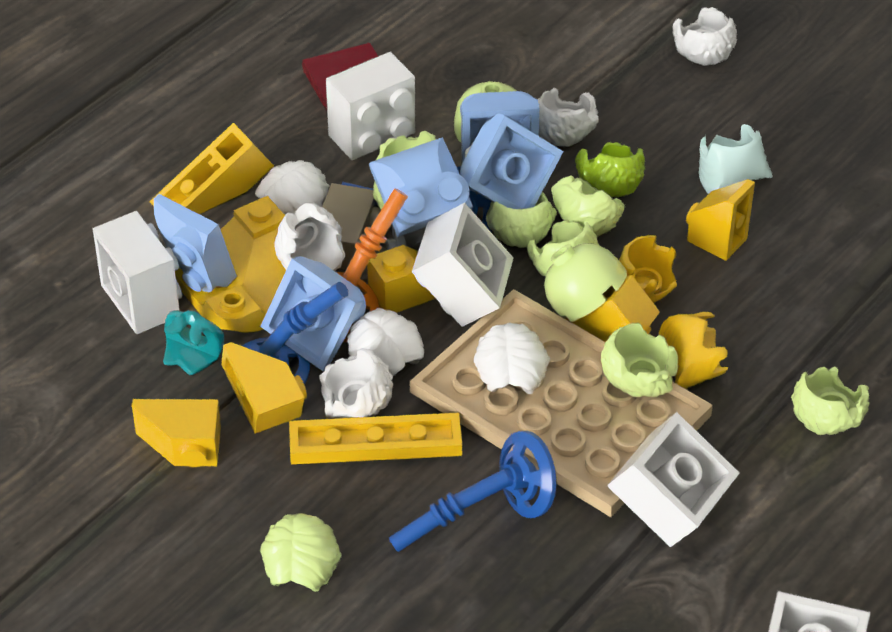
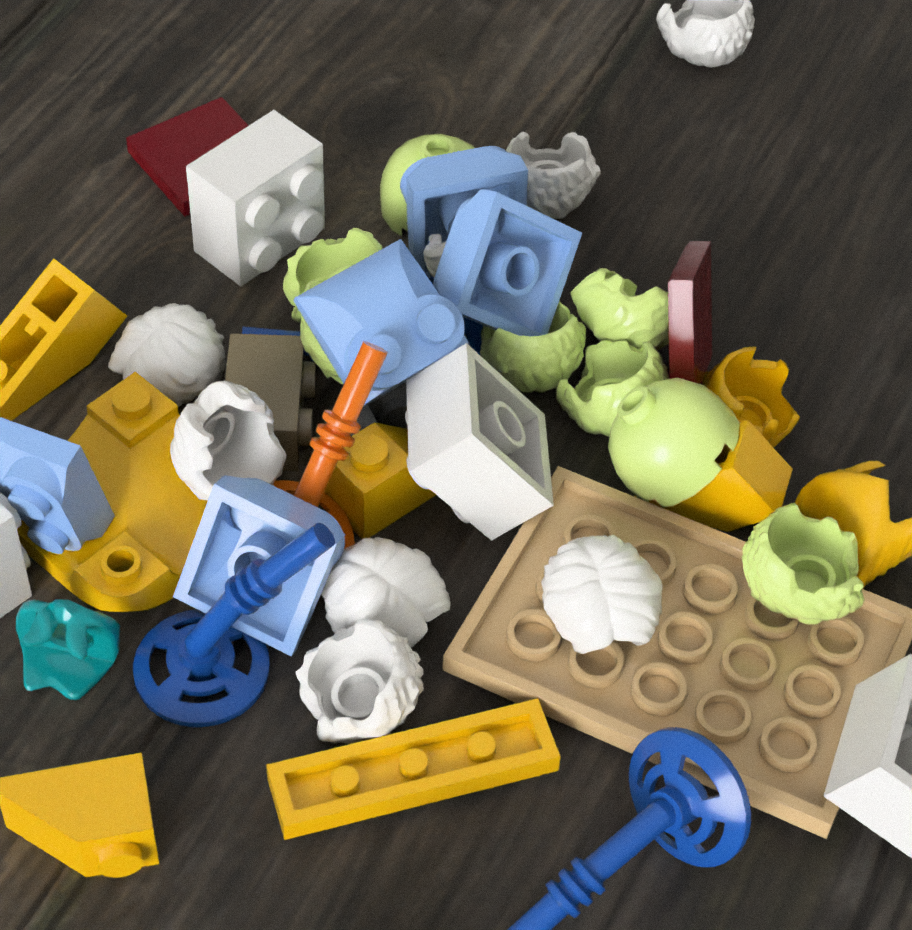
camera: 15 degrees left, 5 degrees up
yellow slope [221,342,307,434] -> none
lime hair [575,142,645,198] -> none
yellow slope [686,179,755,261] -> none
light aqua hair [699,124,773,194] -> none
none -> dark red tile [668,241,712,384]

